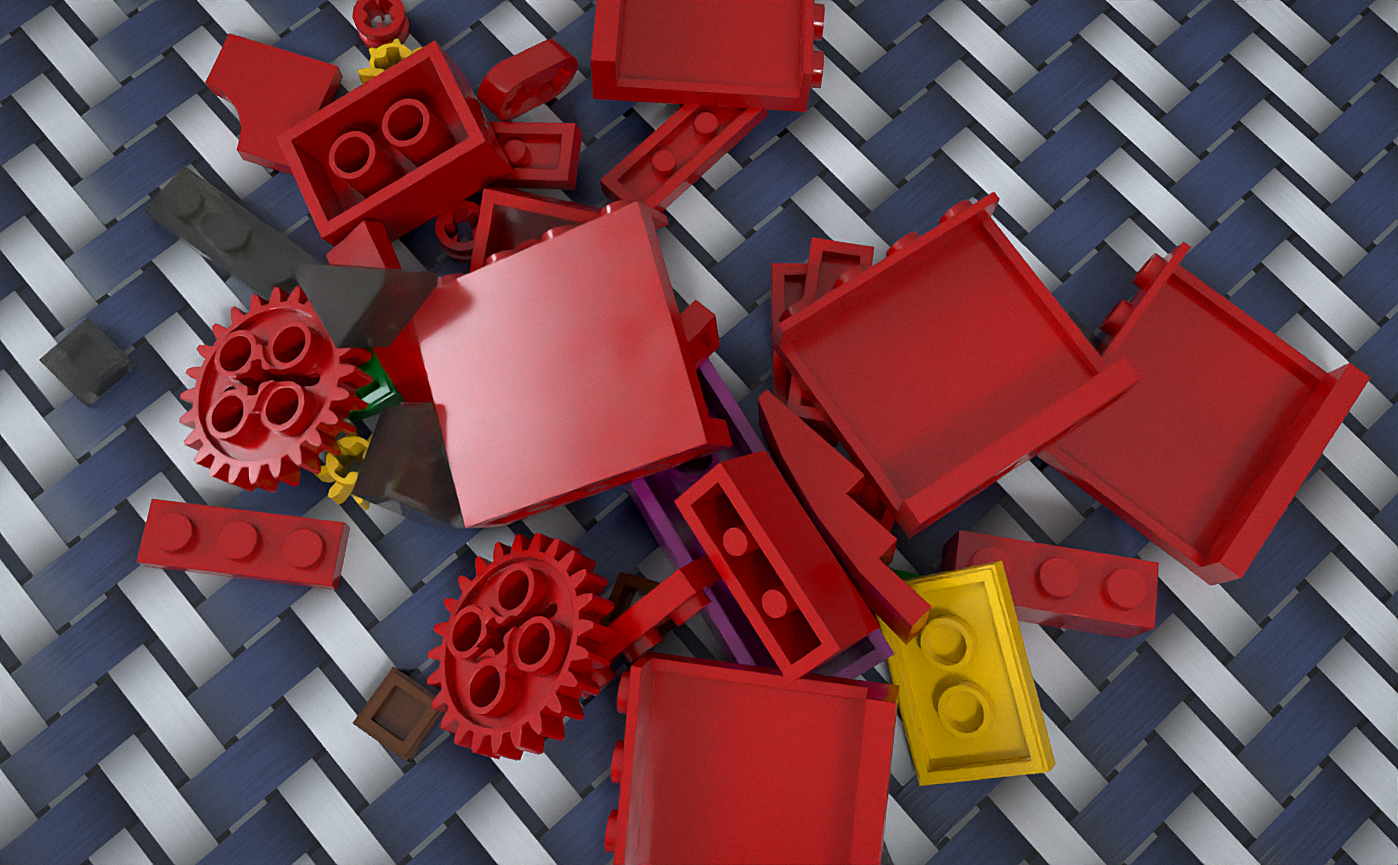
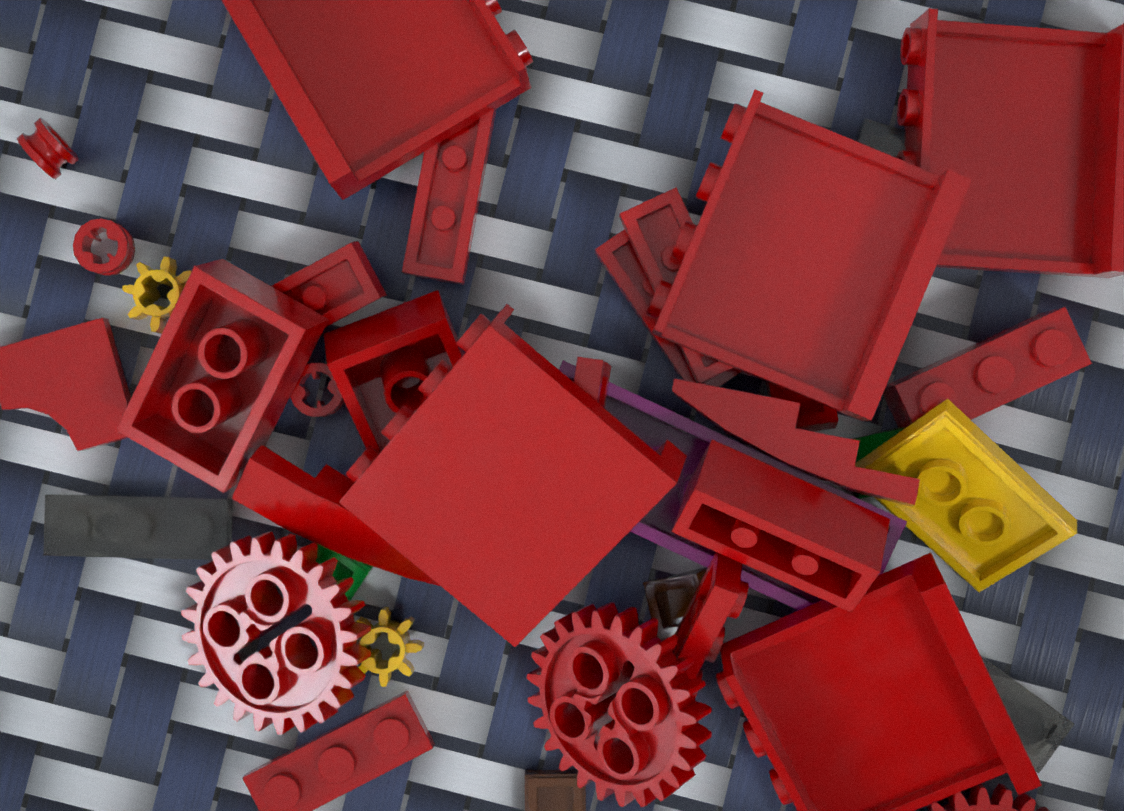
camera: 30 degrees left, 15 degrees up
clear smoke tile [39,317,137,407] -> none
clear smoke slope [295,263,437,348] -> none
clear smoke slope [351,402,465,530] -> none
red beam [477,39,578,122] -> none

